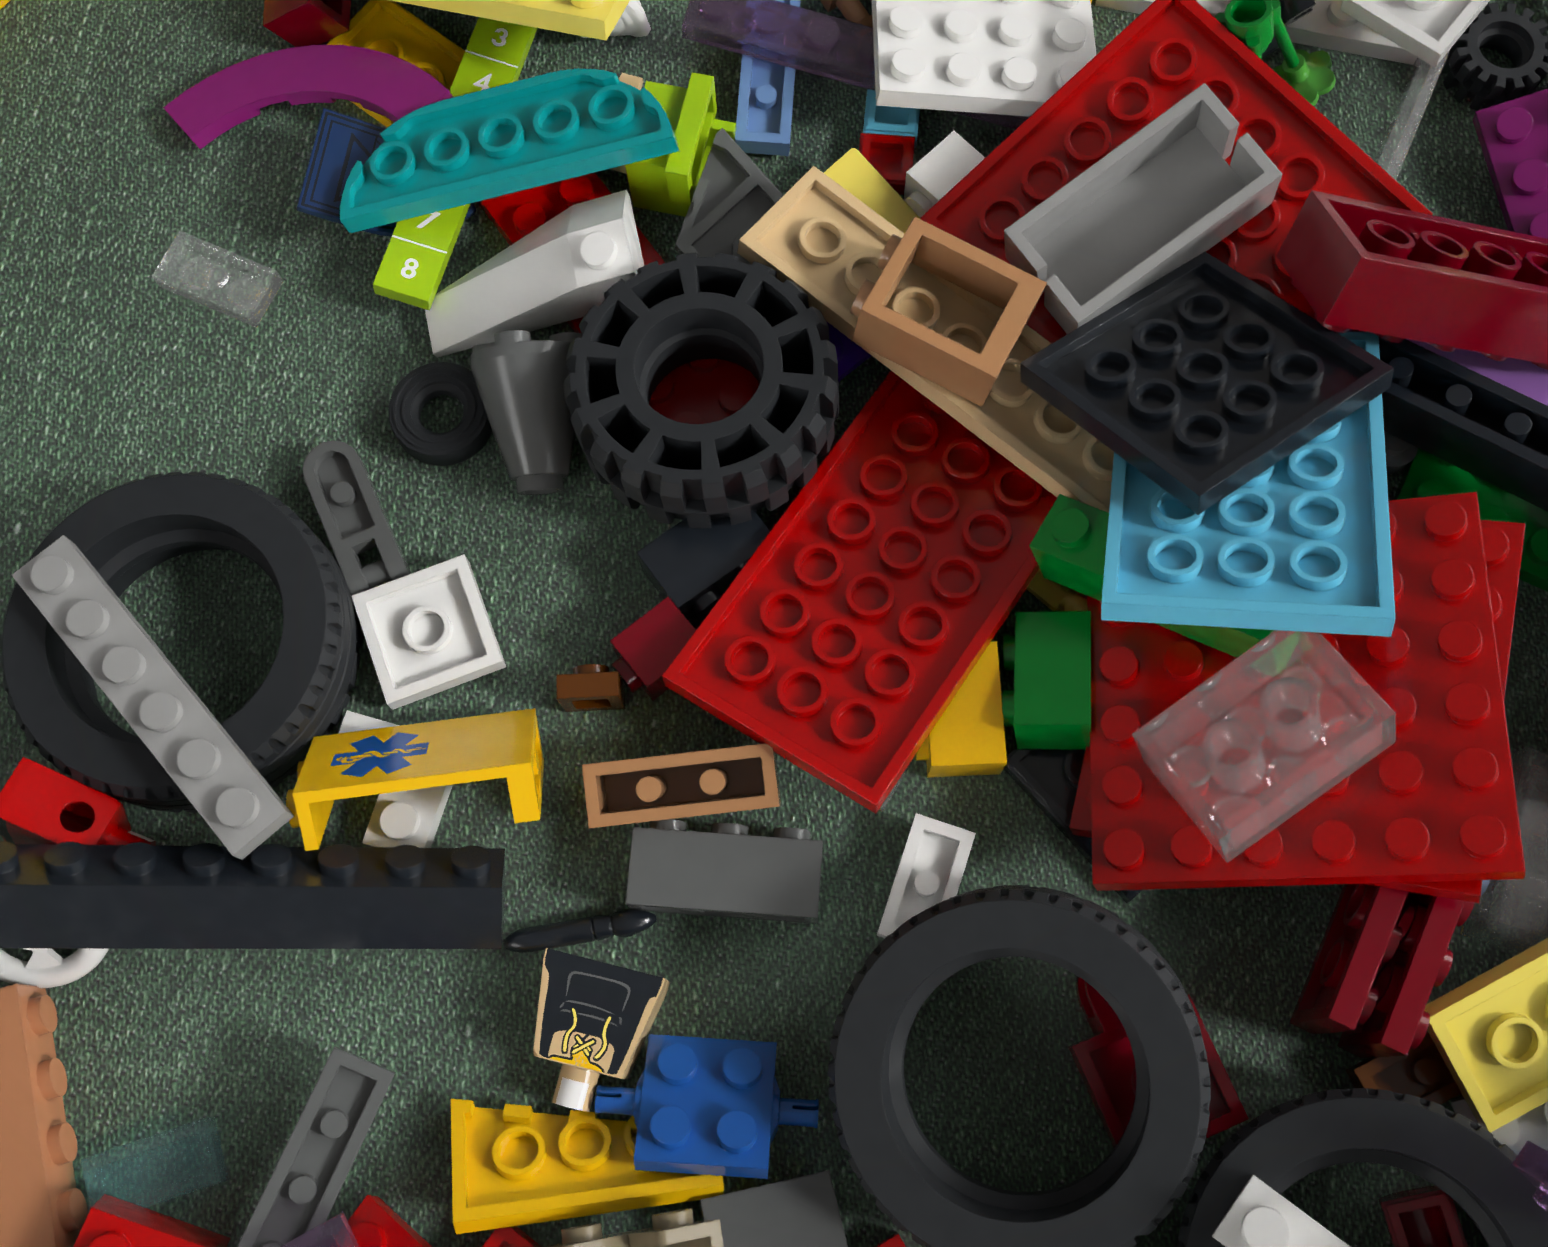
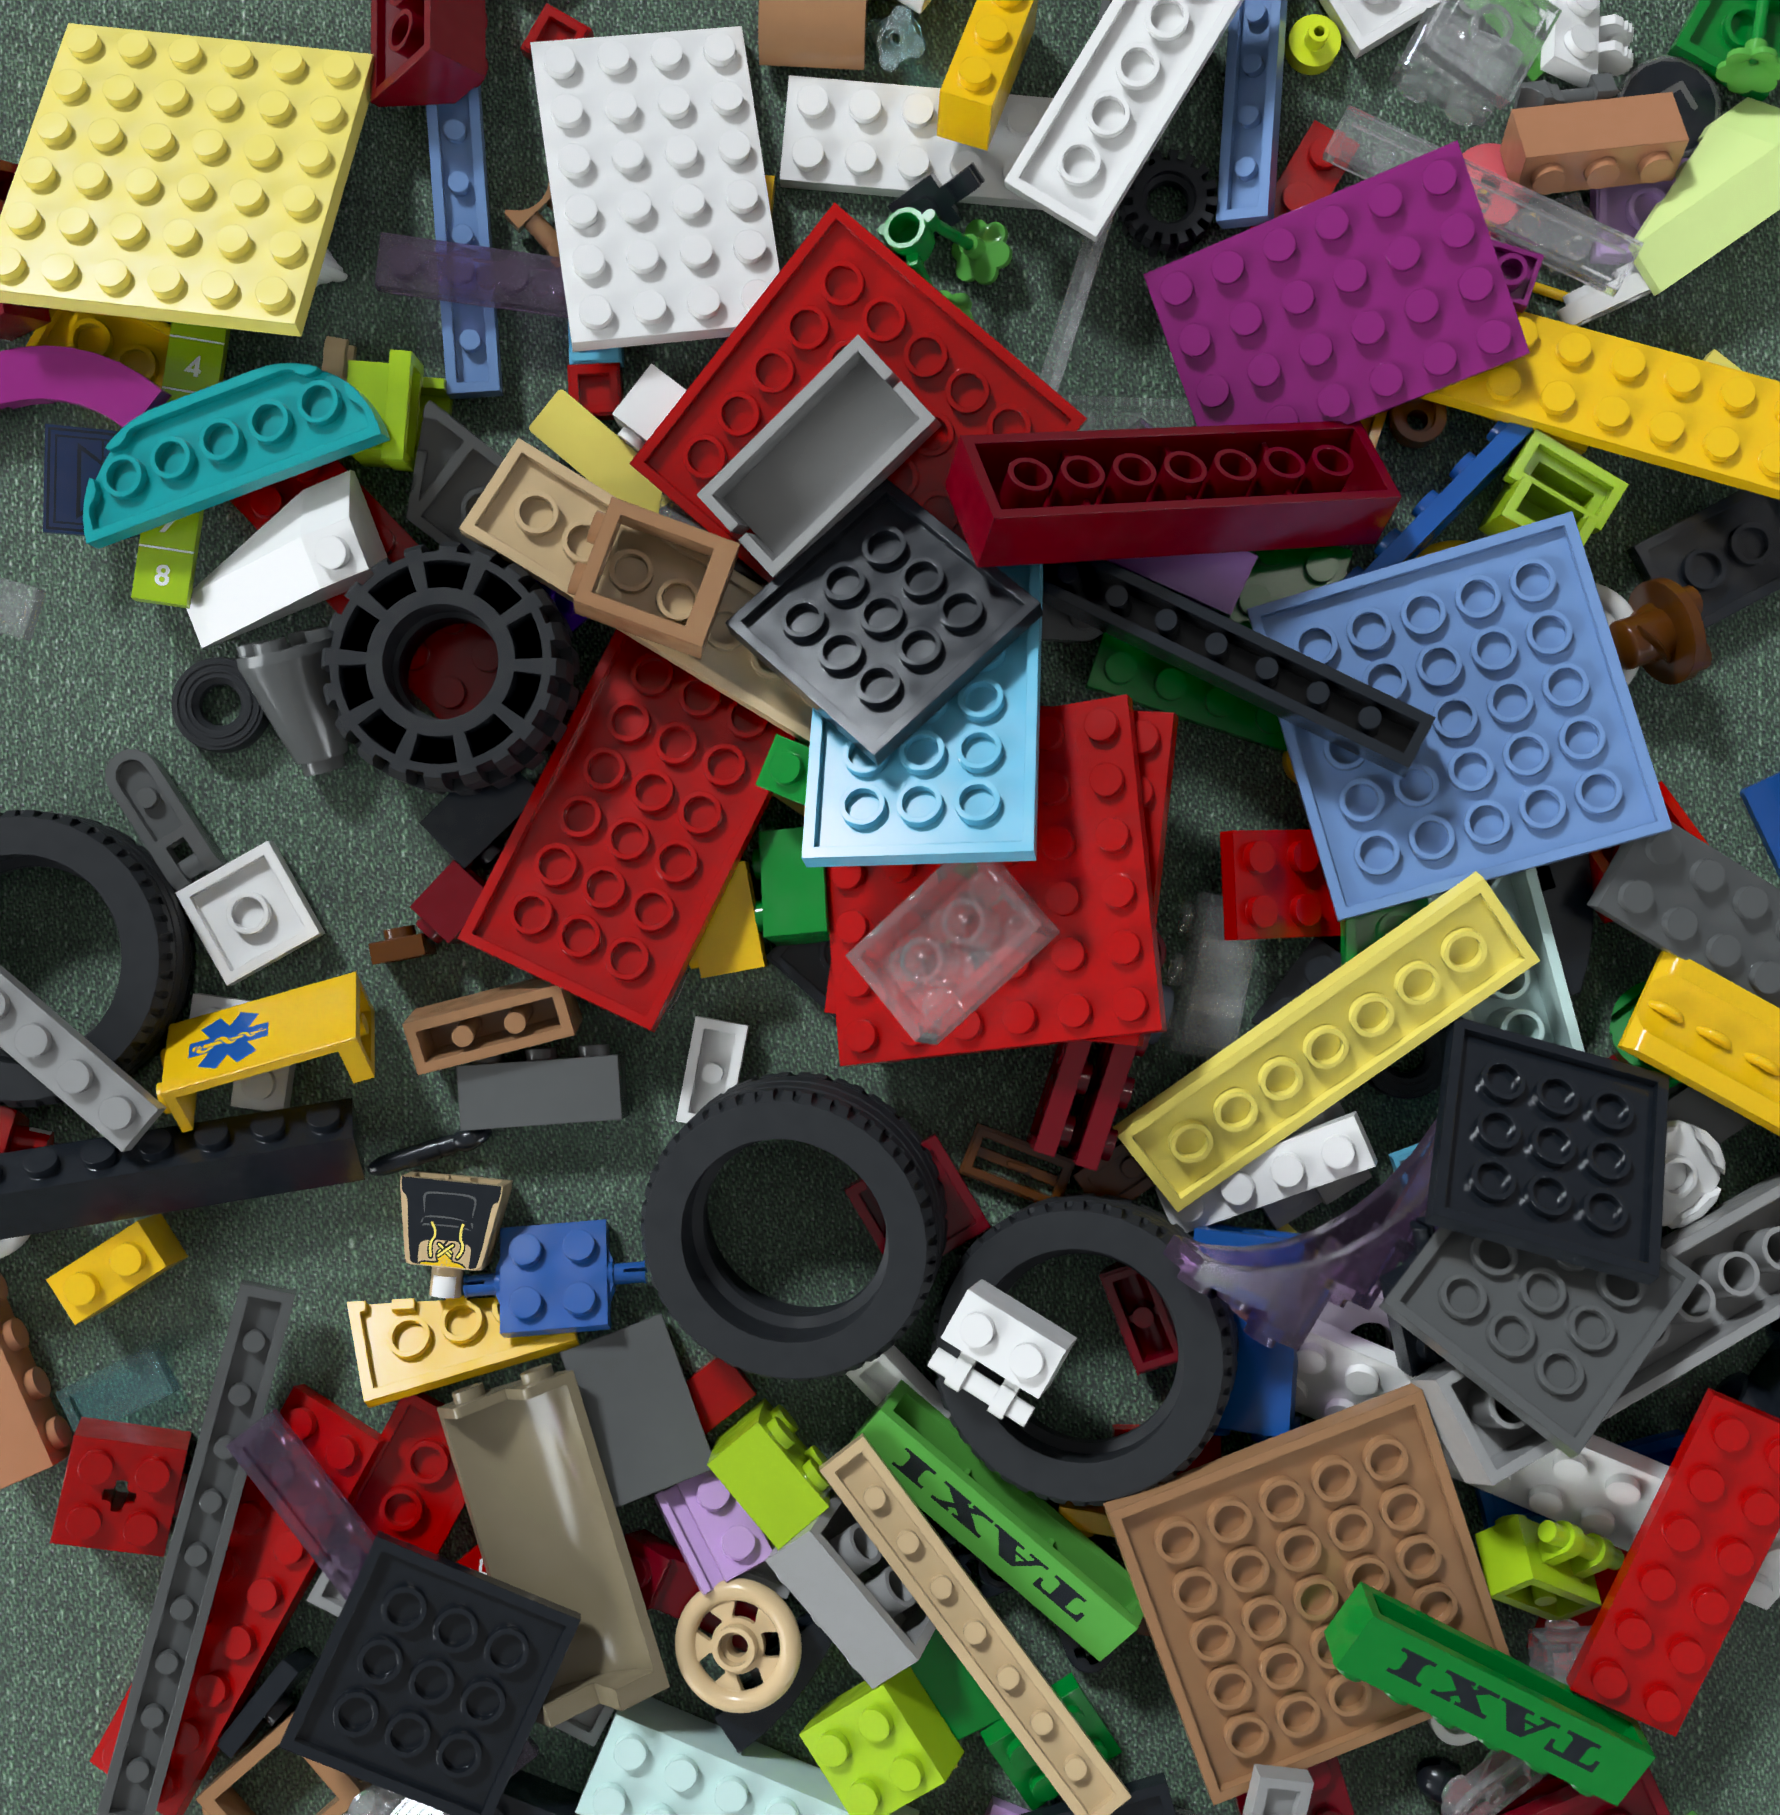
camera: 10 degrees left, 15 degrees up
none -> yellow brick [46,1213,189,1325]
none -> reddish brown tile [958,1122,1075,1203]

